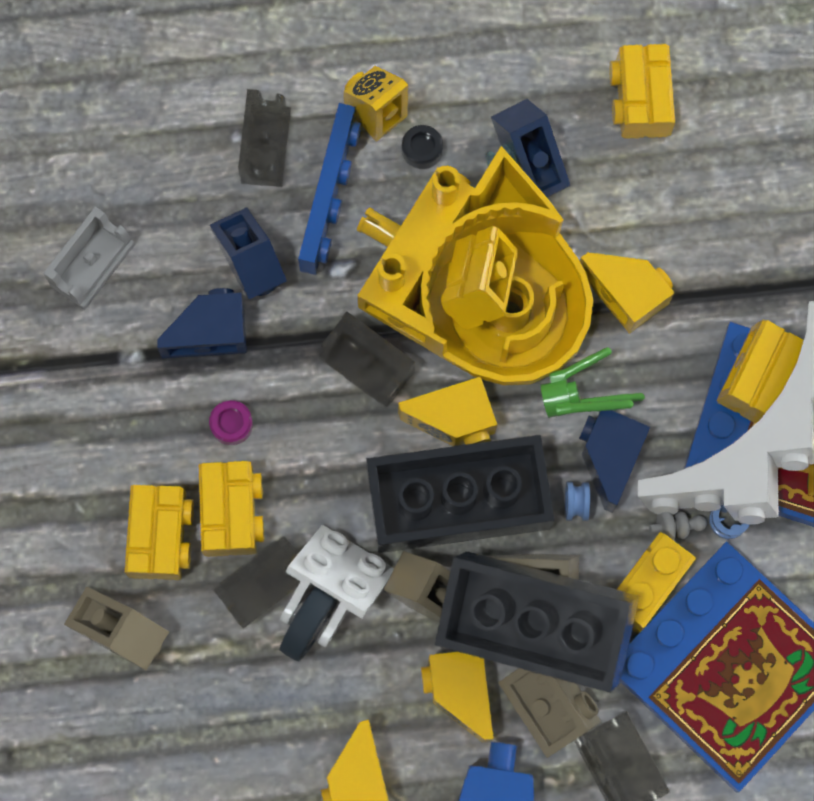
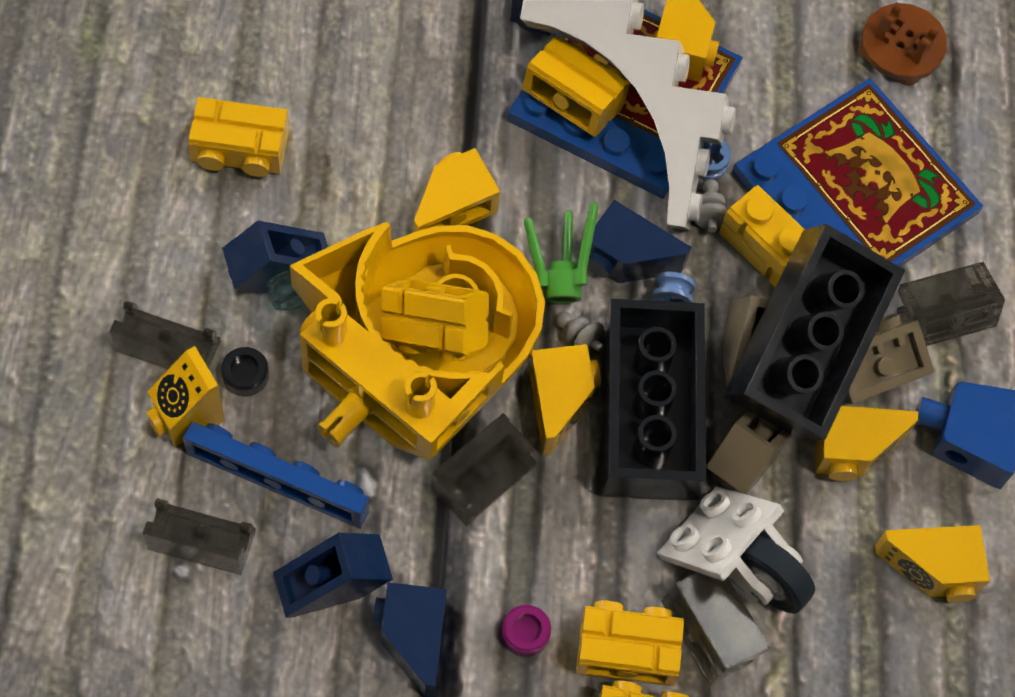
camera: 85 degrees left, 10 degrees down
none -> clear smoke hinge [109,300,220,369]
none -> light grey hair [555,311,605,355]

